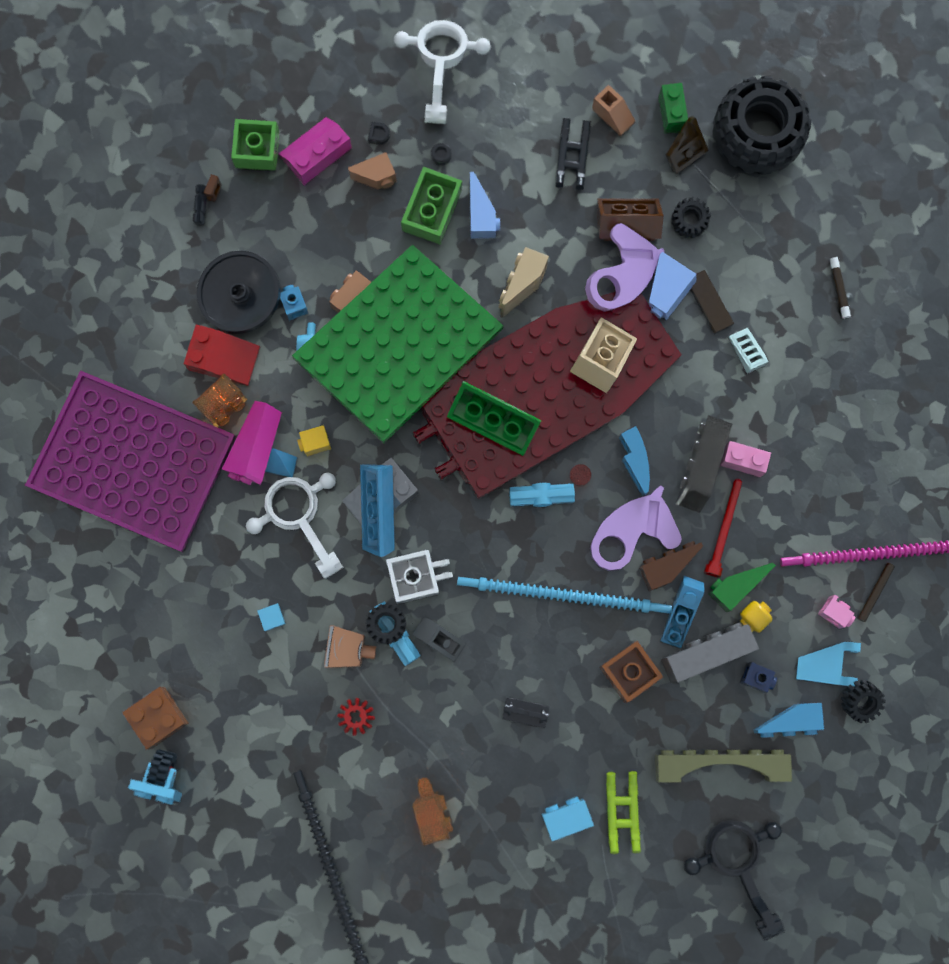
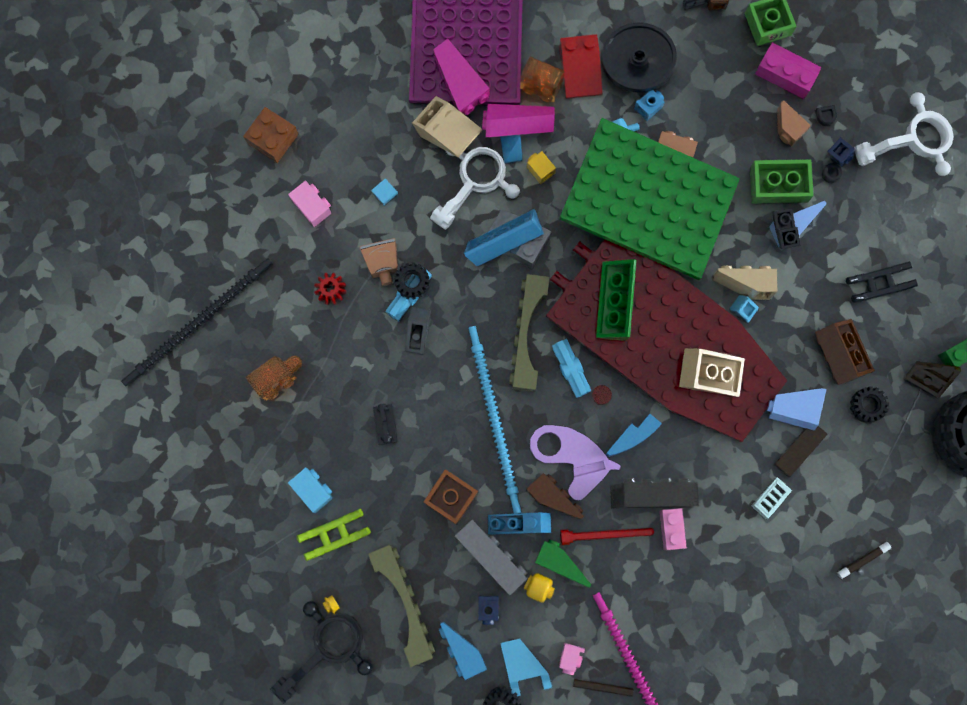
camera: 75 degrees right, 0 degrees up
plate [129,749,182,805] -> none
white hinge [386,550,453,604] -> none
lavender animal [585,223,665,311] -> none
nougat slope [592,85,635,136] -> none
none -> bright pink brick [288,180,331,227]
none -> yellow plate [322,595,340,614]
none -> tan slope [412,96,482,157]
none -> dark pink slope [433,39,490,115]
none -> olive arch [509,274,549,392]
none -> medium azure slope [730,295,759,323]
none -> black slope [772,208,801,249]
none -> dark blue brick [827,137,855,167]

